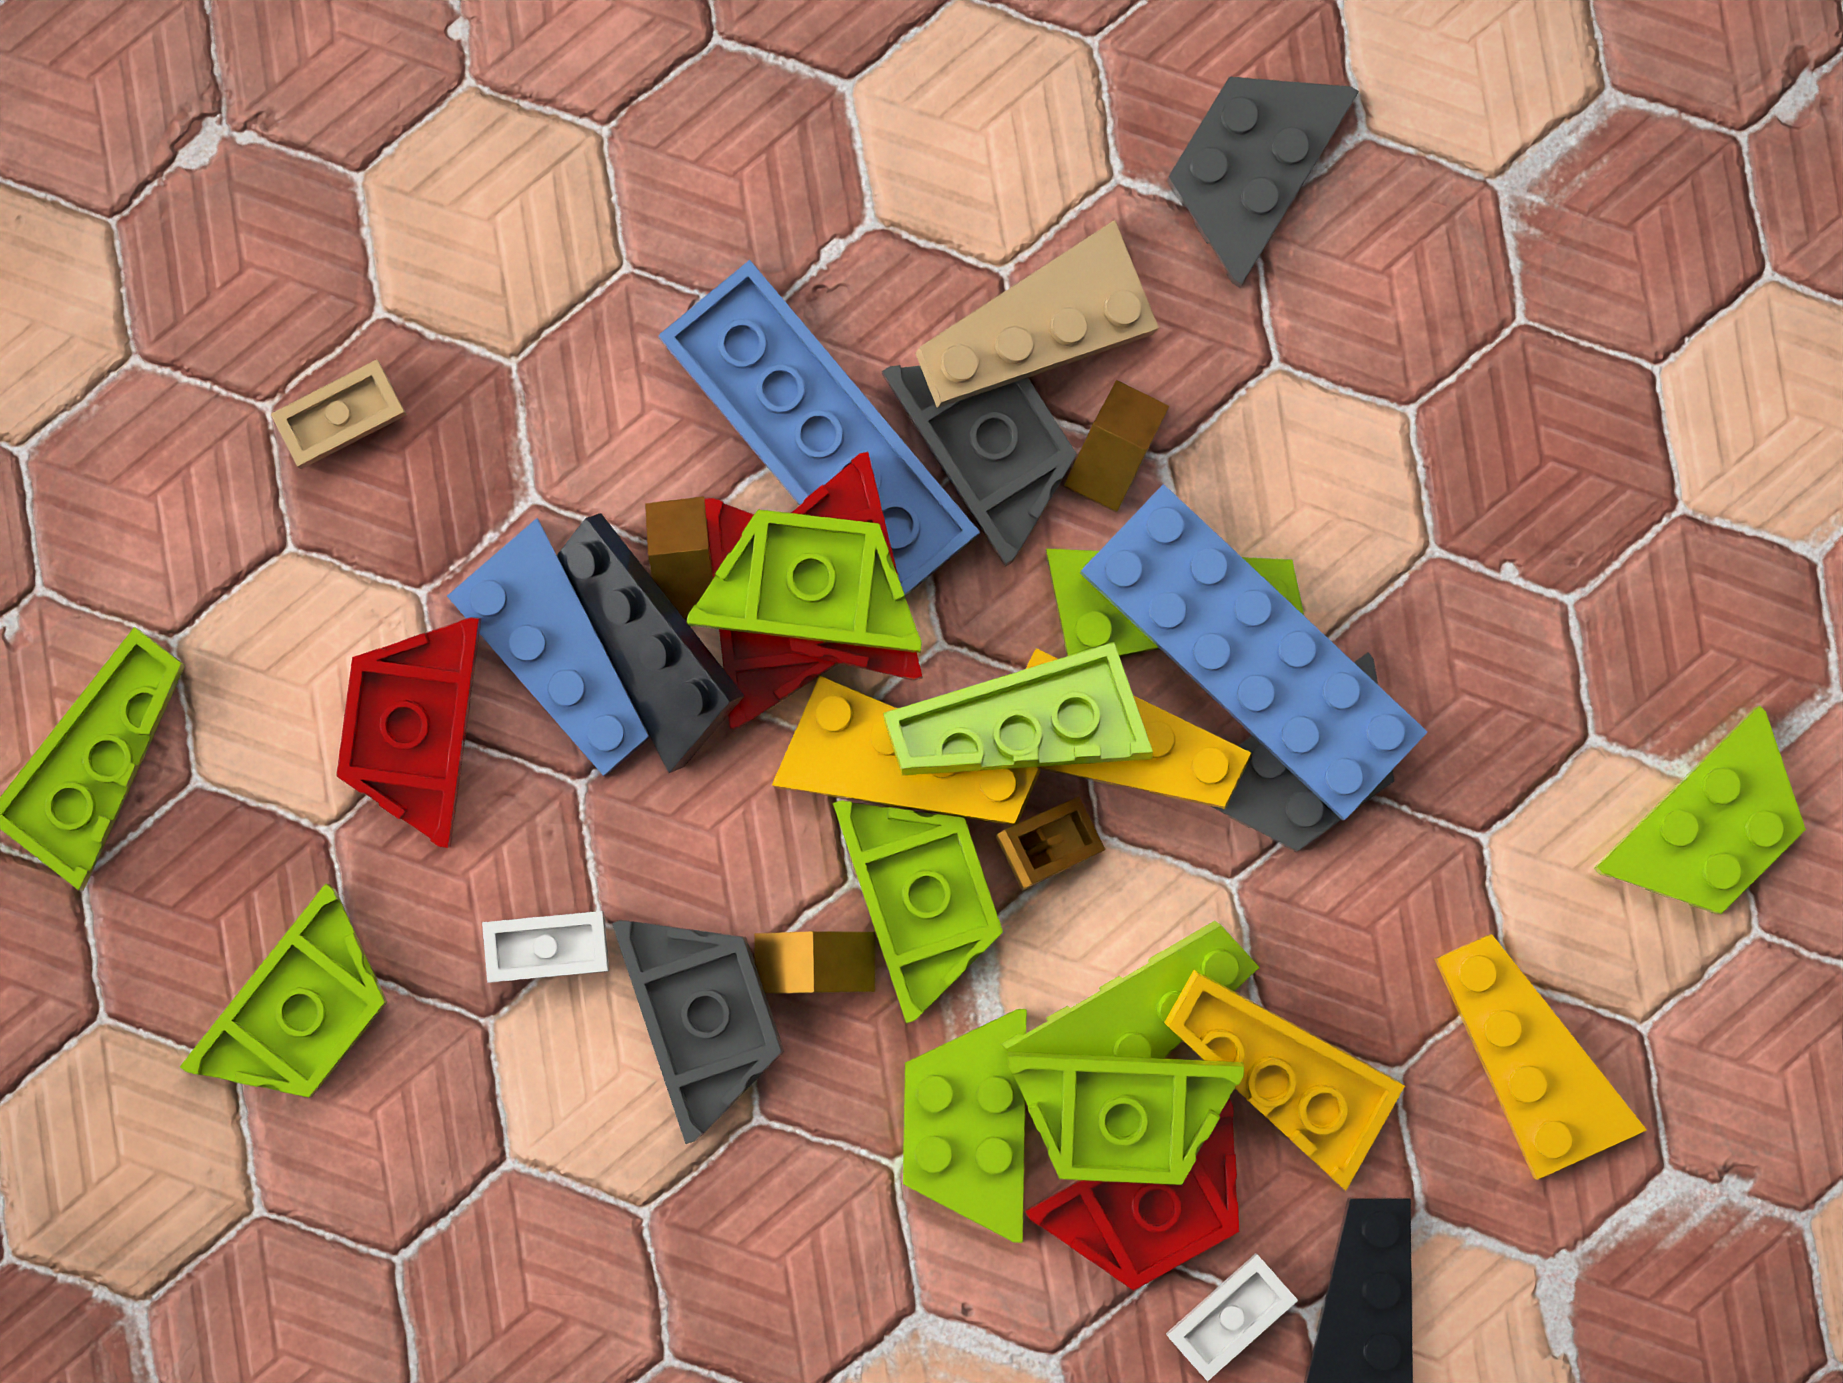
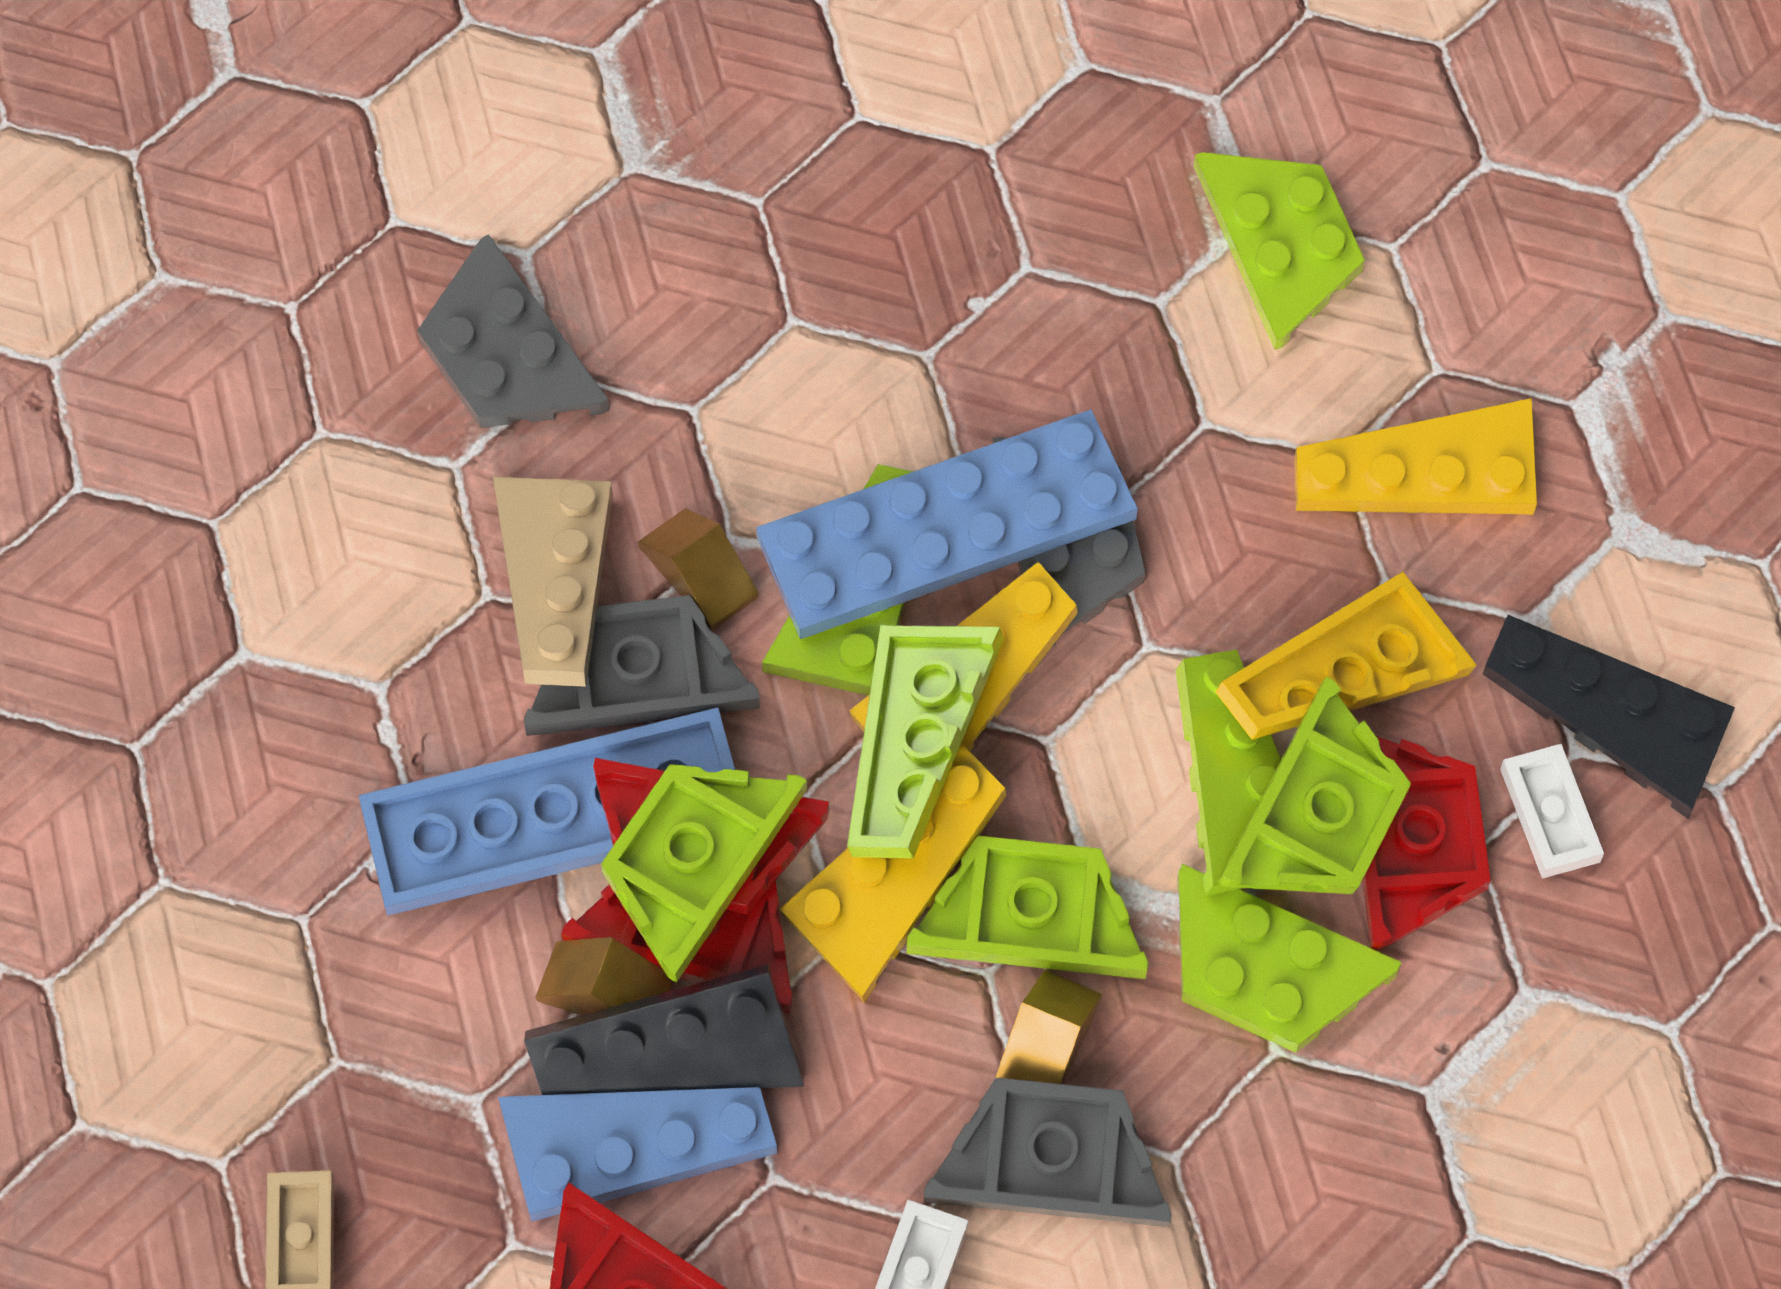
camera: 65 degrees left, 20 degrees down
pearl gold slope [996,796,1106,891] -> none

